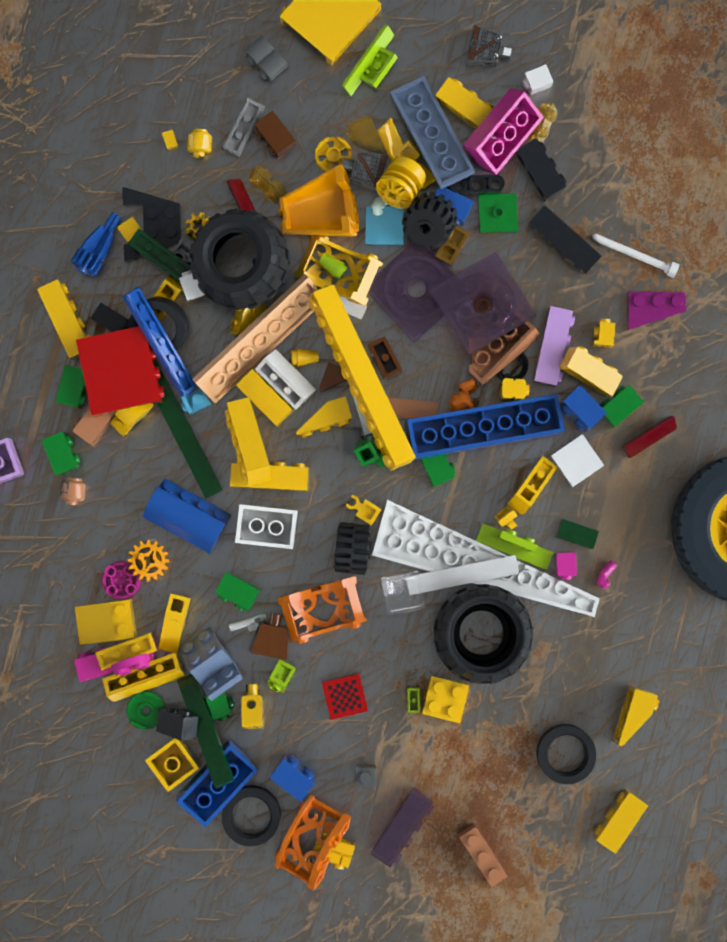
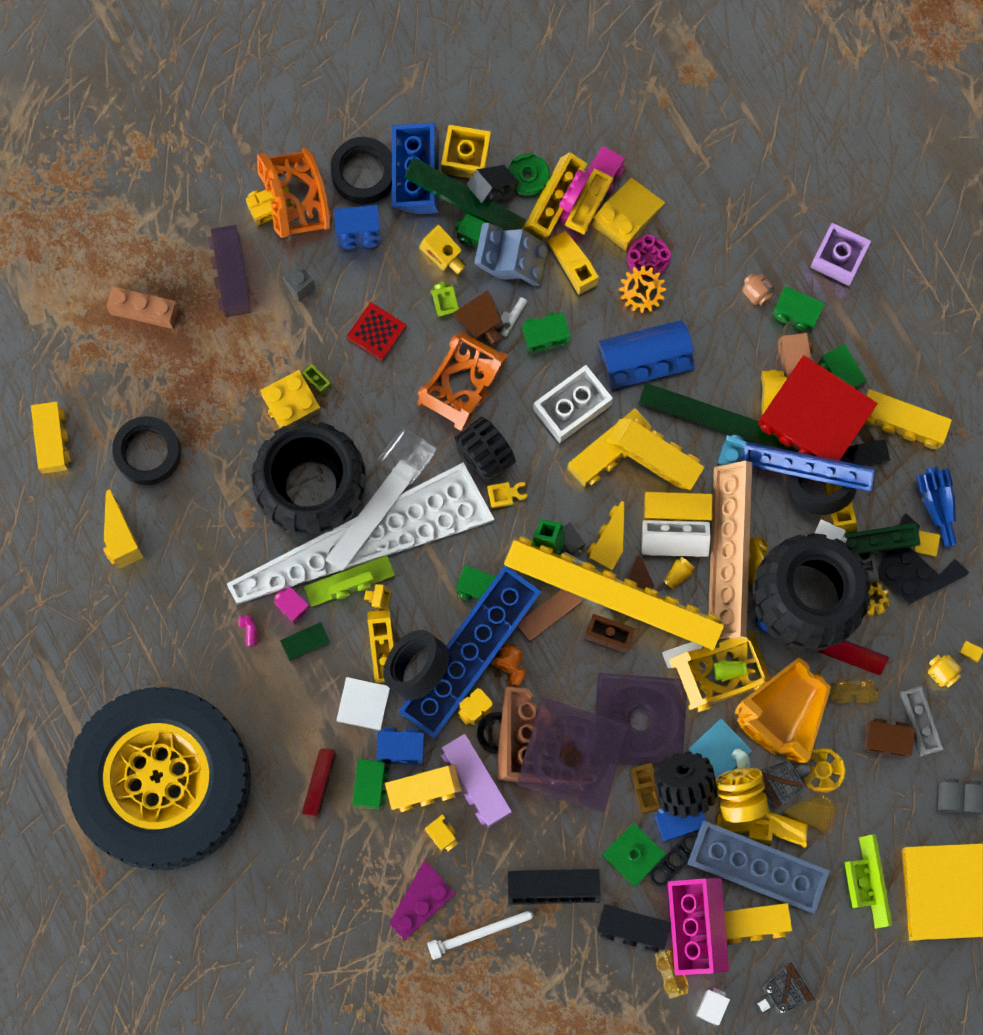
camera: 140 degrees right, 10 degrees down
none -> black tyre [383,630,449,700]

